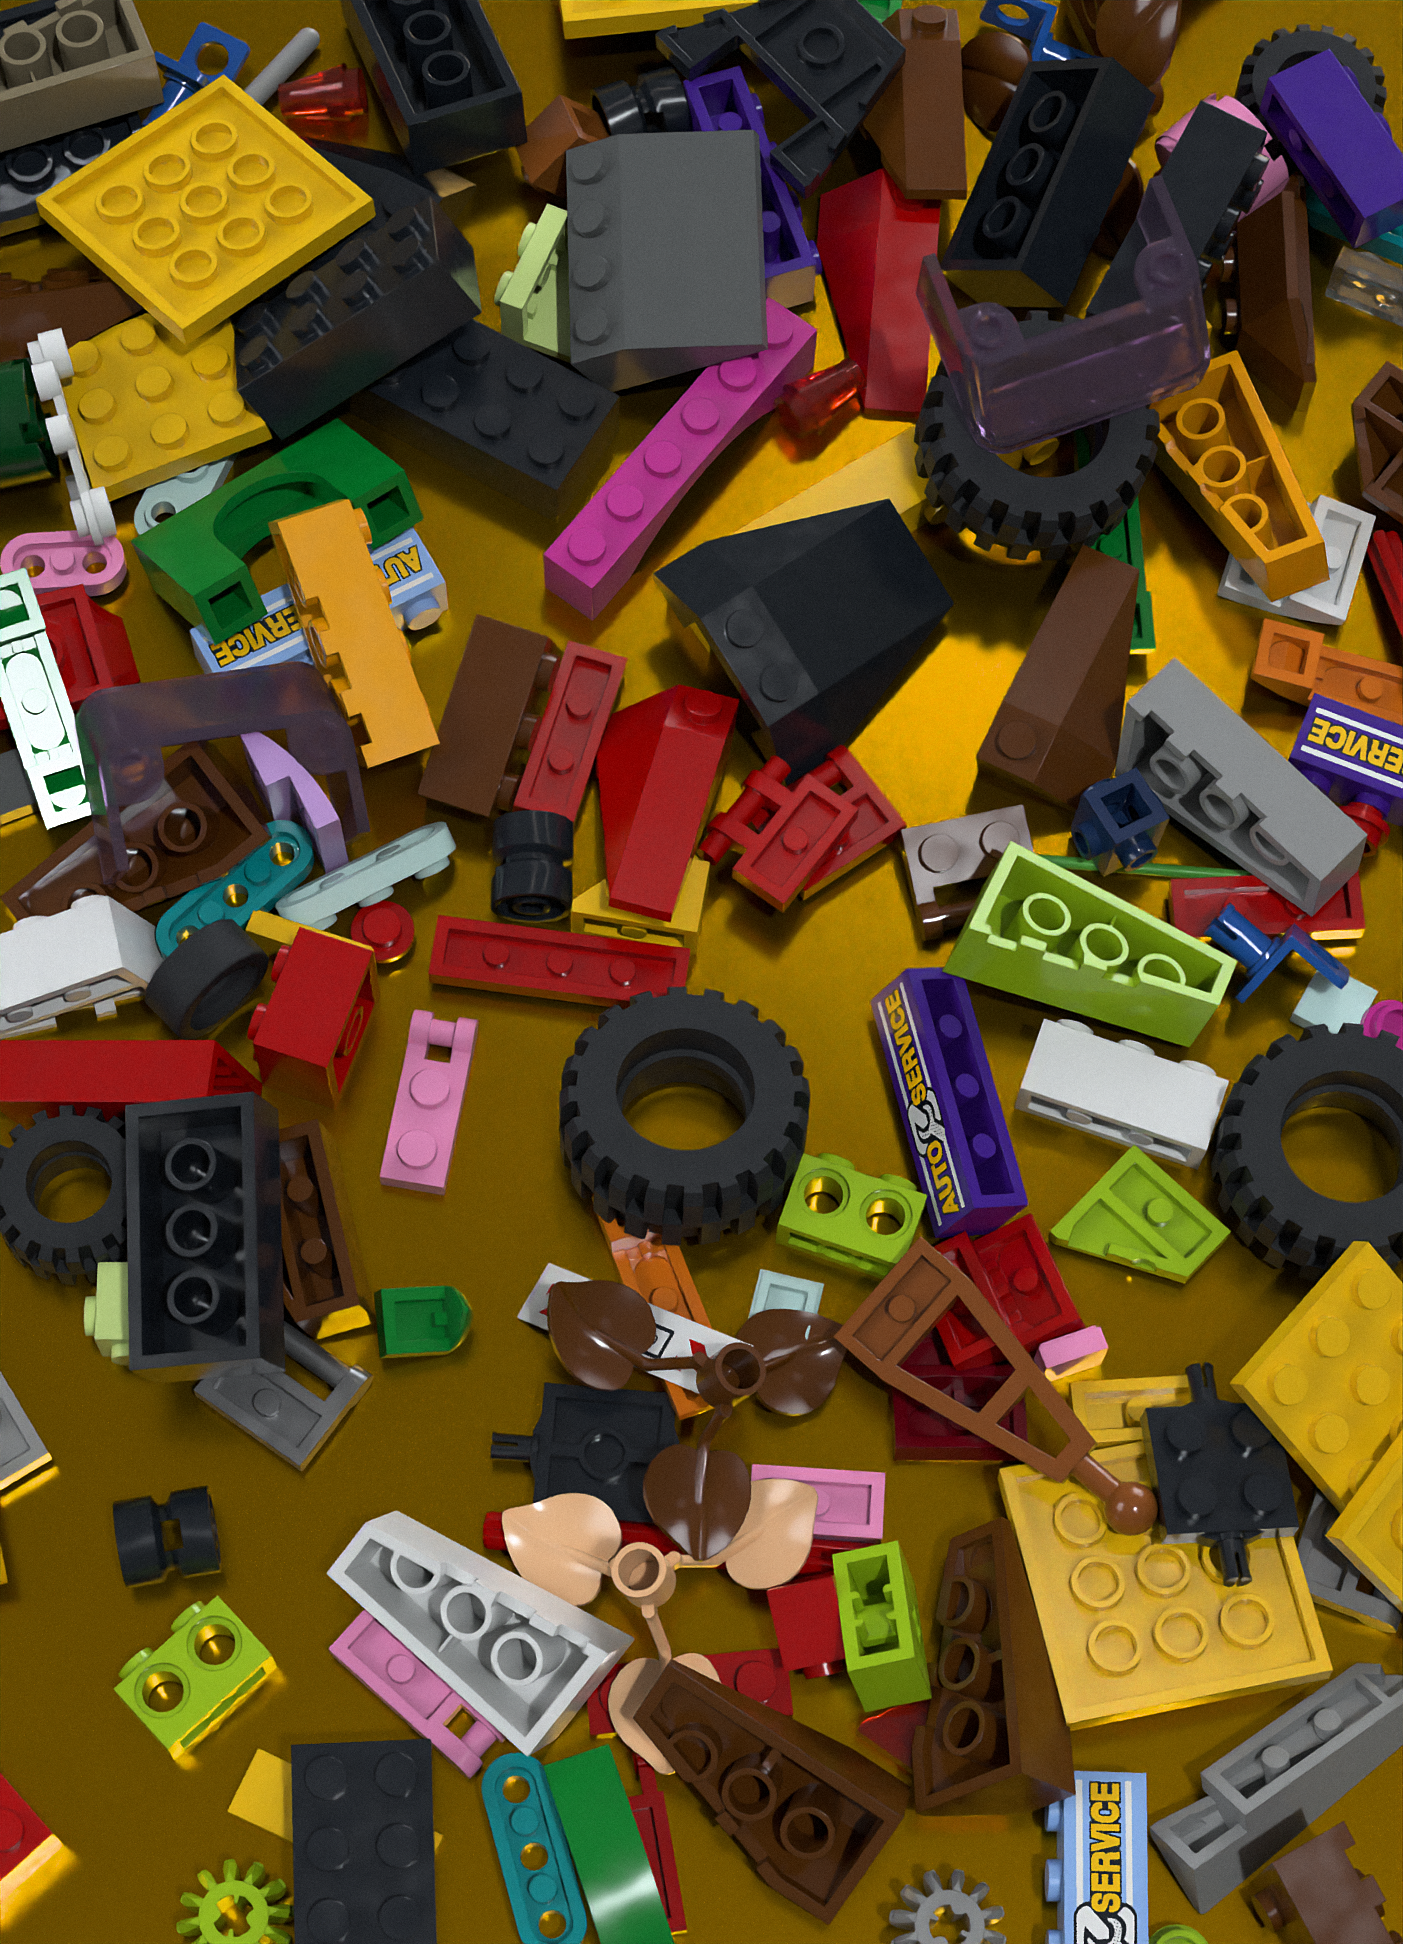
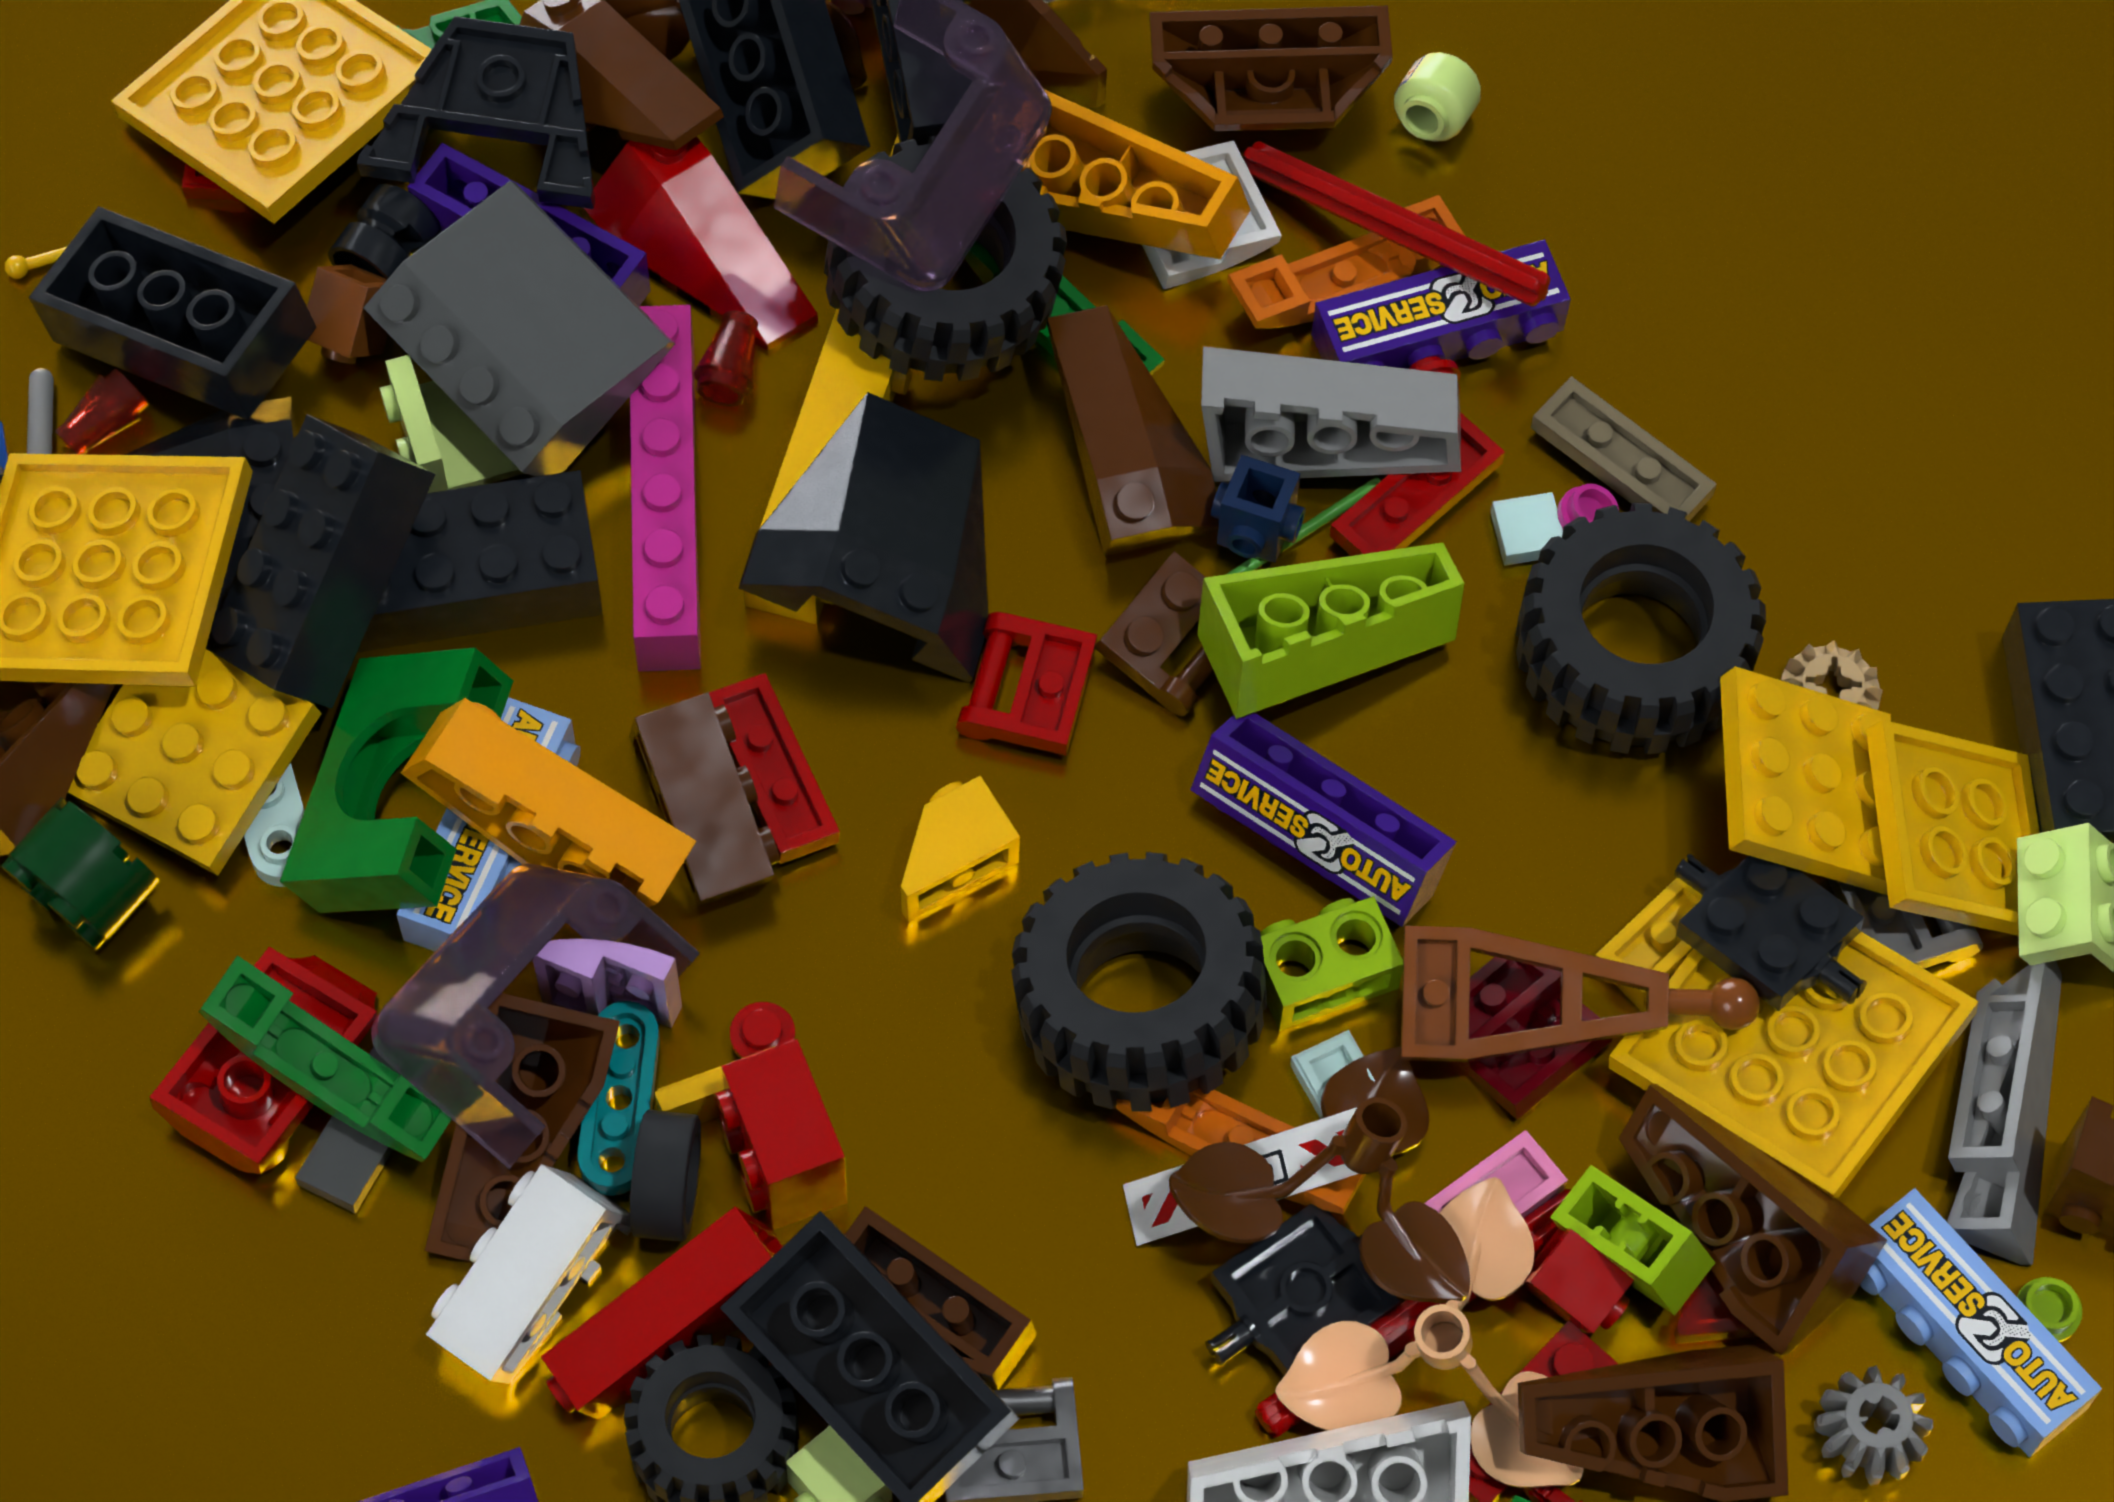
camera: 40 degrees left, 5 degrees down
bright pink plate [0,530,127,596] -> none
white plant [27,328,118,547] -> none
light aqua plate [275,822,456,930] -> none
green plate [374,1285,474,1359] -> none
bright pink plate [380,1009,479,1195] -> none
red plate [428,915,691,1009] -> none
black wheel [490,810,574,923] -> none
red wedge [595,684,740,923] -> none
red plate [696,755,859,913] -> none
red slope [934,1213,1086,1371] -> none
white brick [1014,1019,1229,1170] -> none
bright pink tile [1034,1325,1109,1382] -> none
lime wing [1048,1145,1231,1284] -> none
blue bracket [1203,903,1350,1004] -> none

